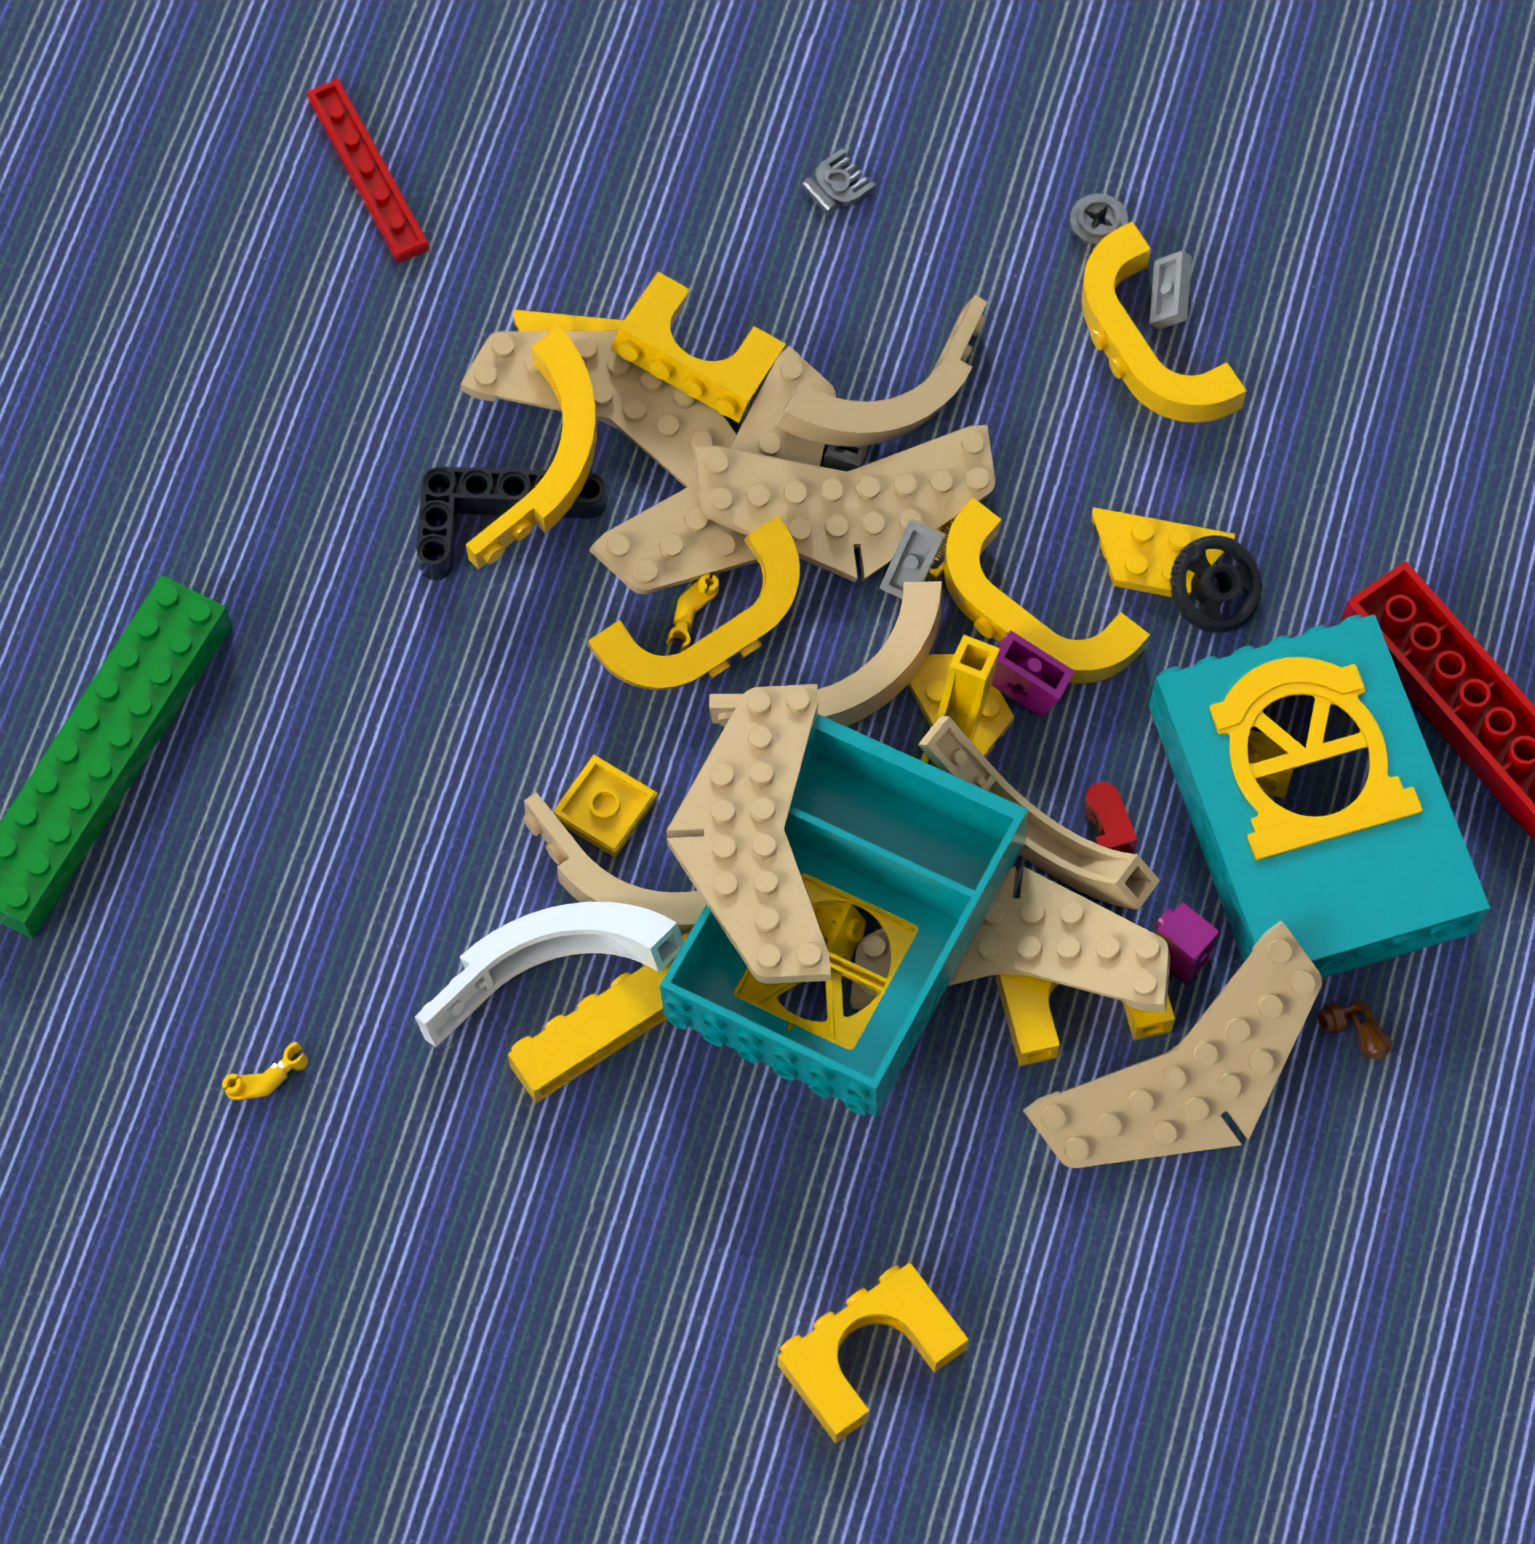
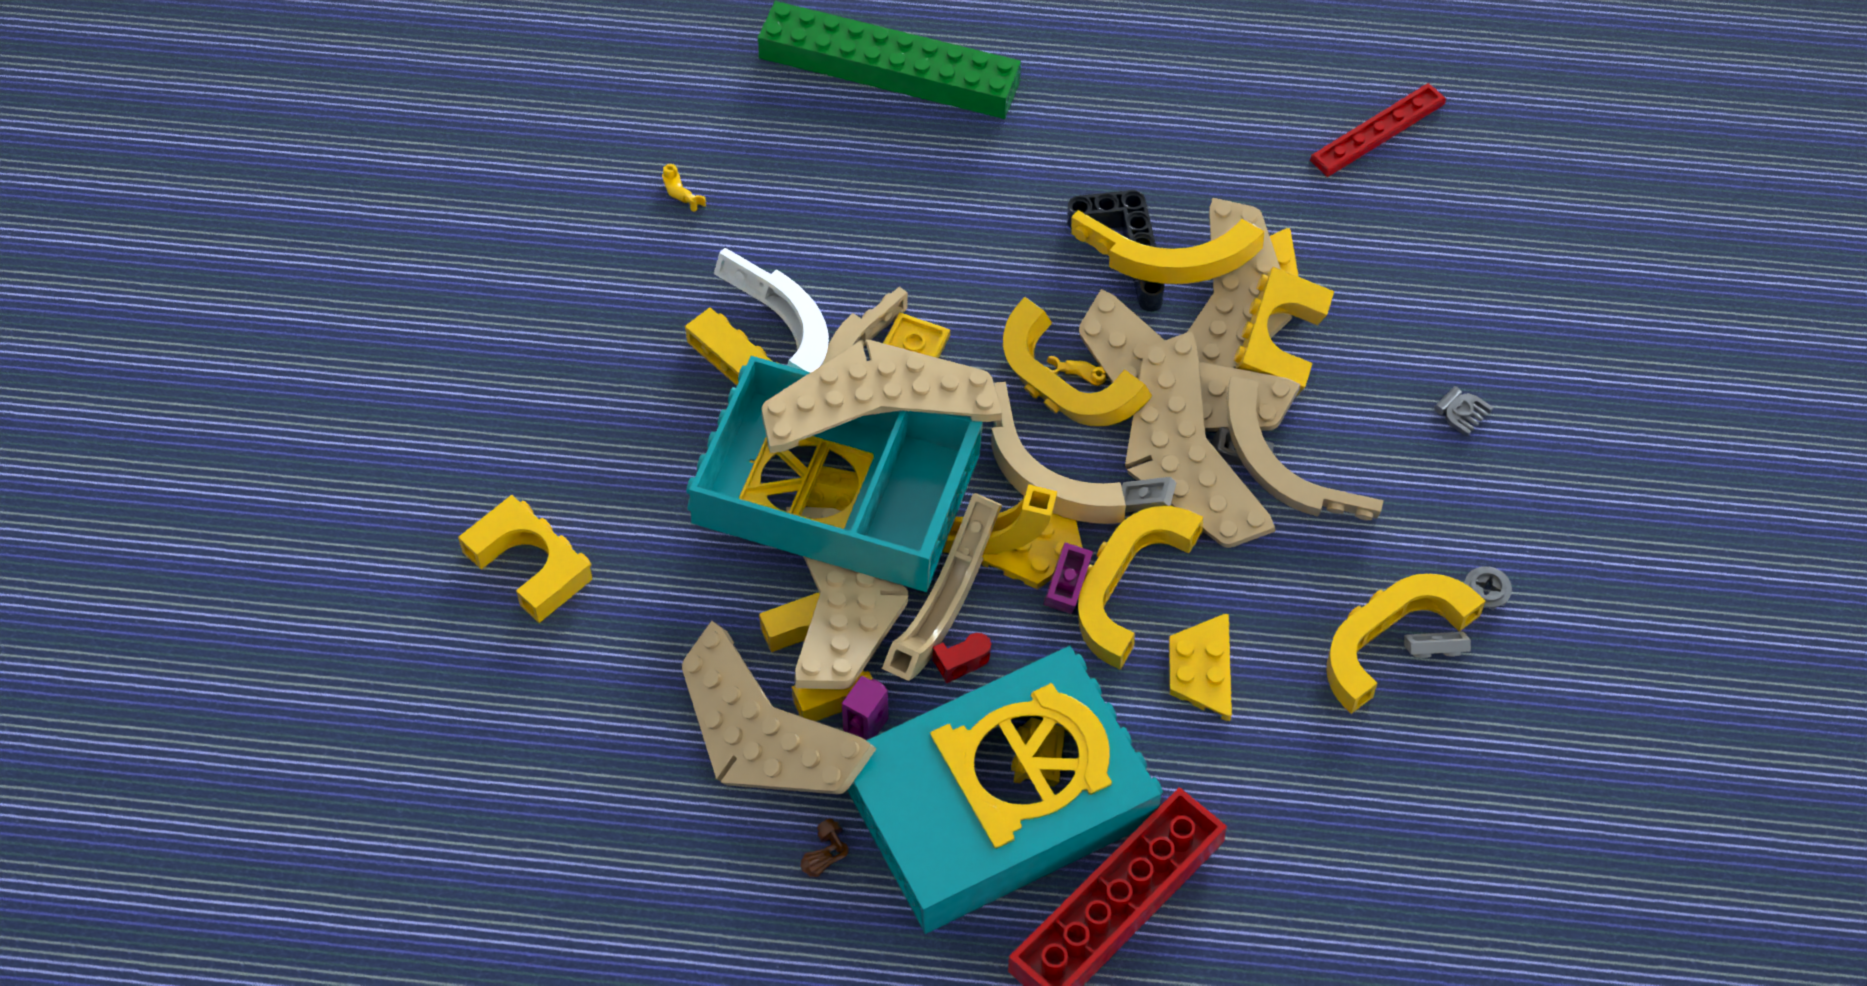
camera: 80 degrees right, 10 degrees down
black wheel [1170,535,1262,633] -> none

